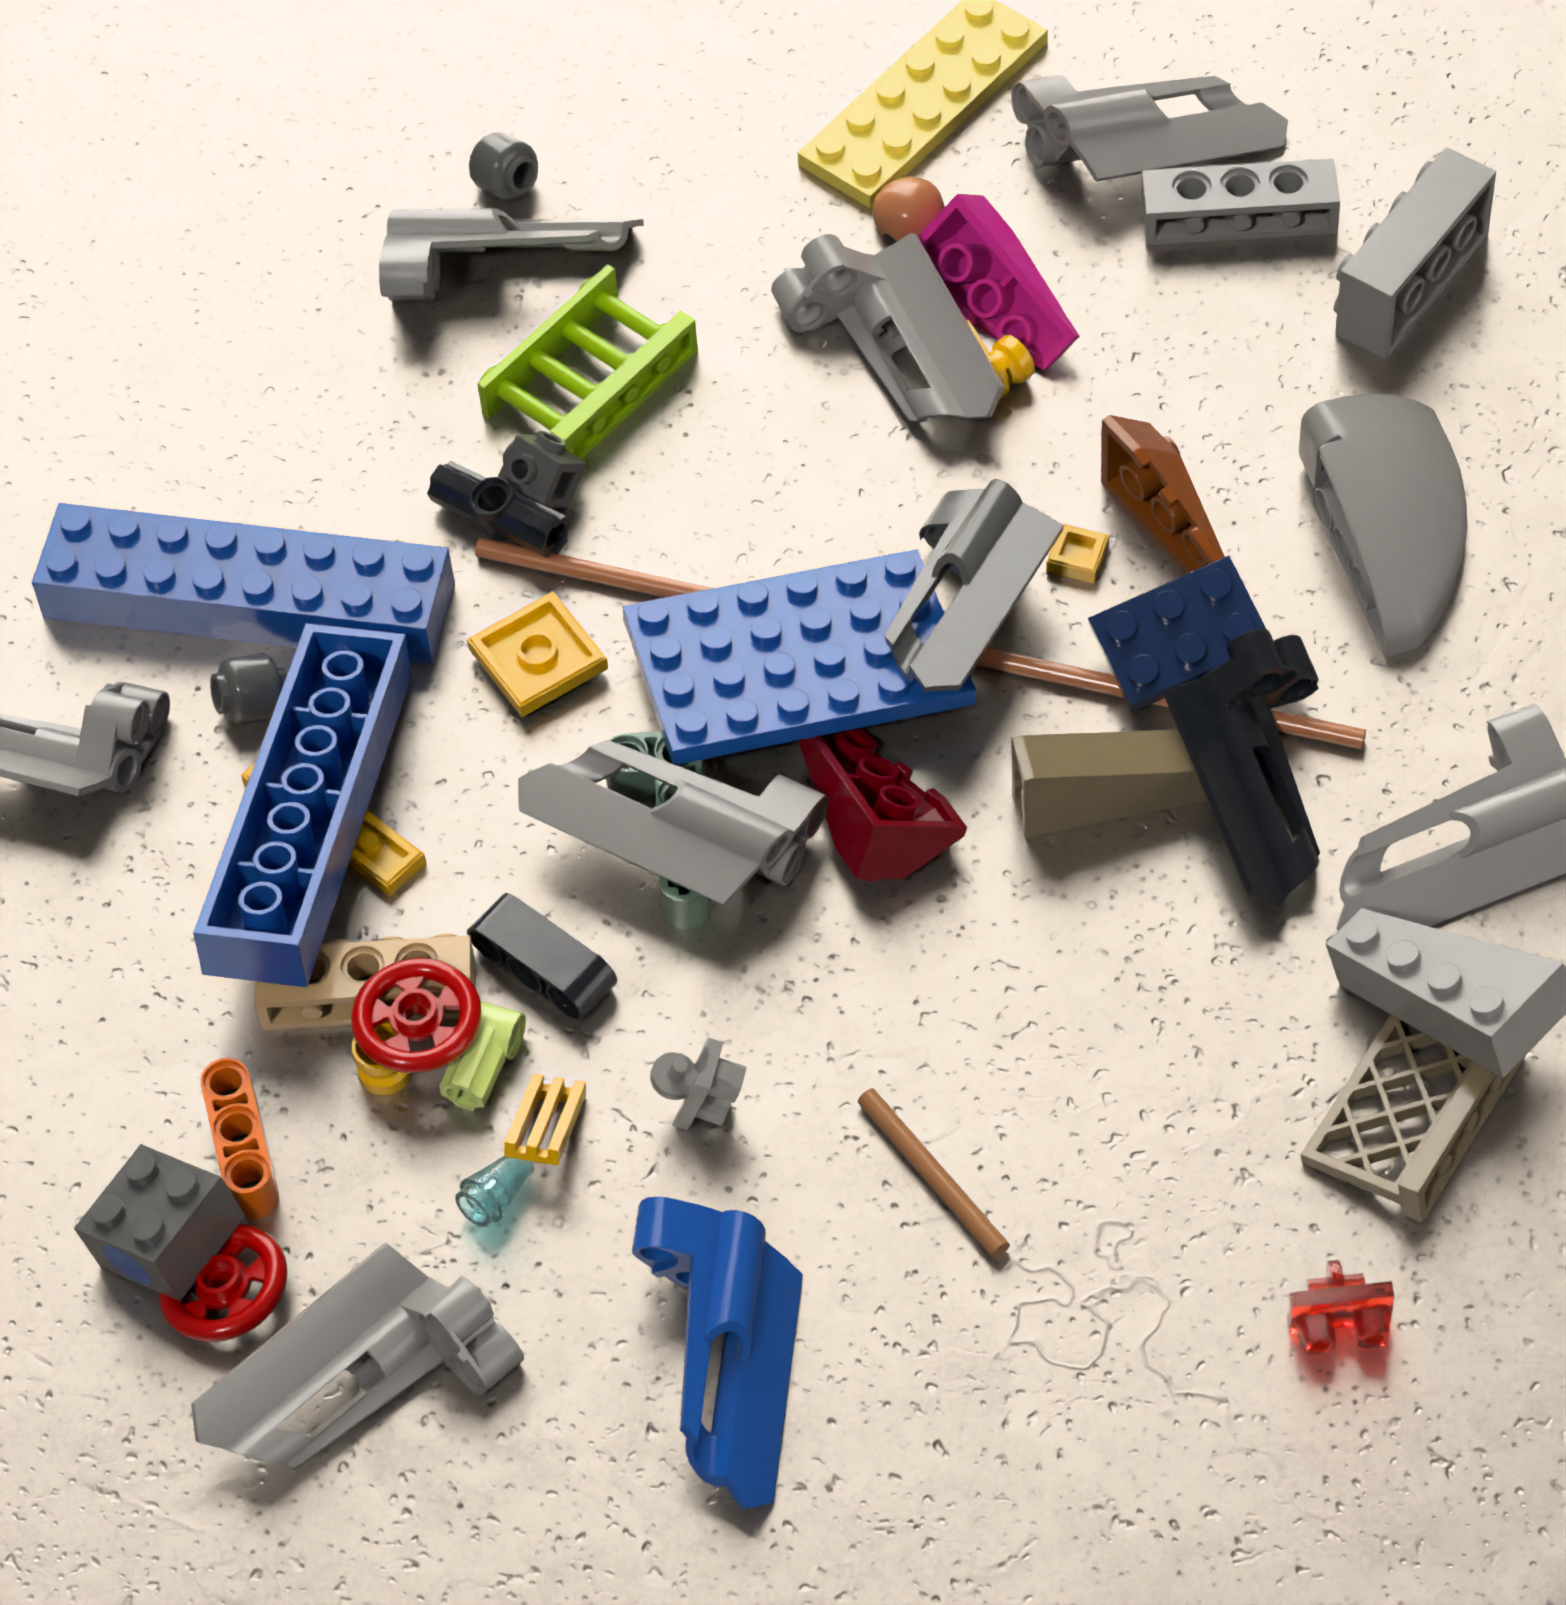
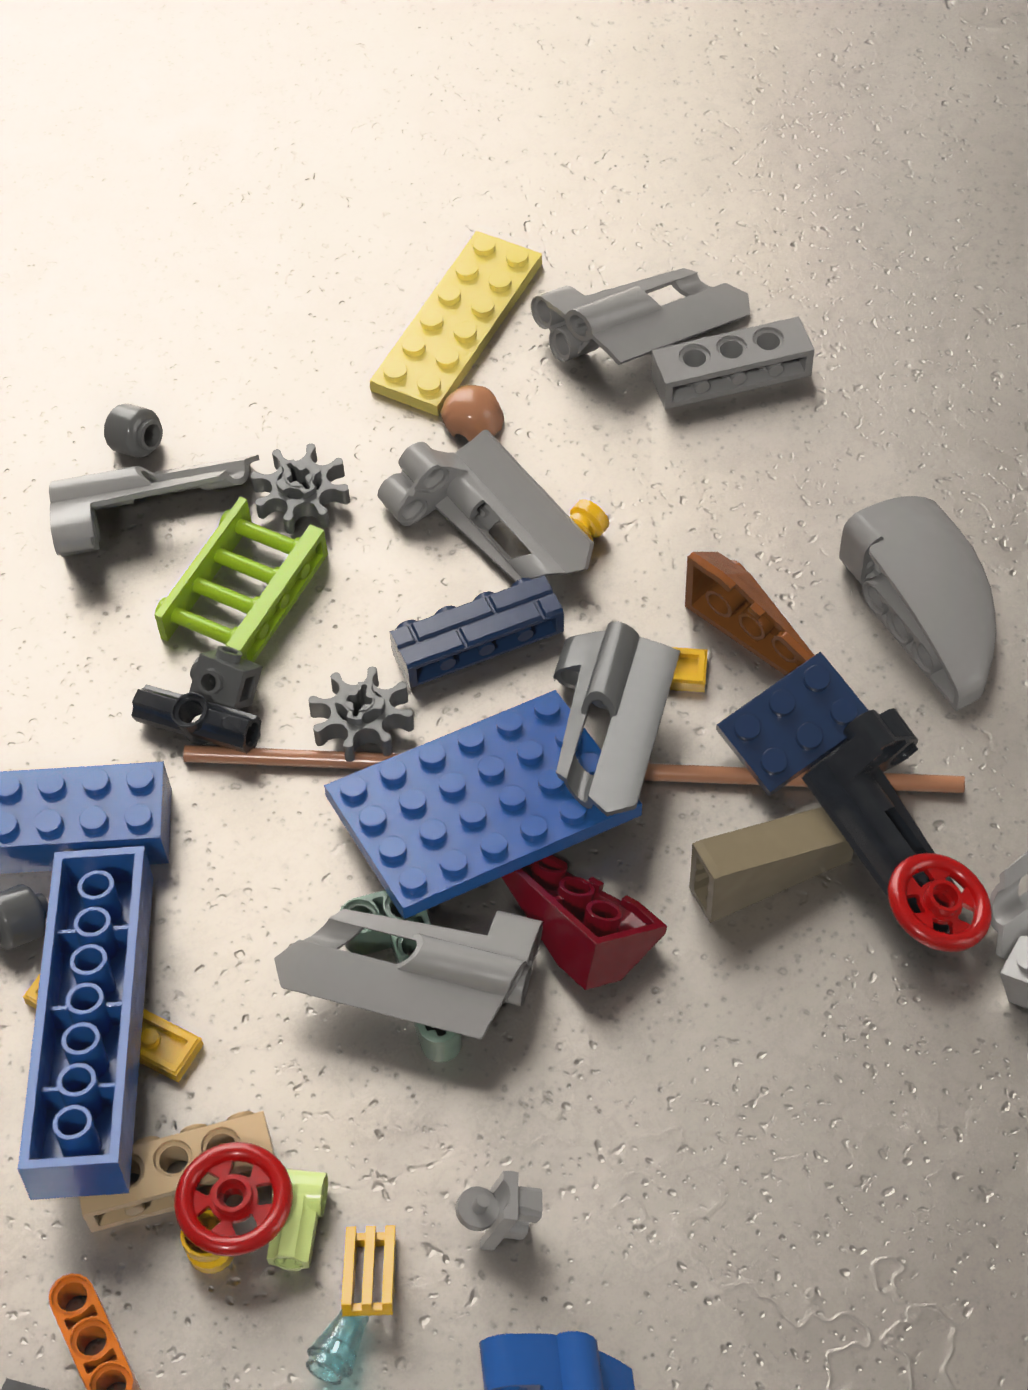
camera: 15 degrees left, 0 degrees up
yellow plate [467,591,609,717] -> none
beam [467,893,618,1021] -> none
medium nougat bar [858,1088,1010,1259] -> none
dark pink wedge [918,194,1080,370] -> none
light grey brick [1333,147,1497,360] -> none
none -> dark grey gear [251,443,350,534]
none -> dark grey gear [308,666,414,762]
none -> dark blue brick [389,575,564,688]
none -> red plate [888,853,992,952]

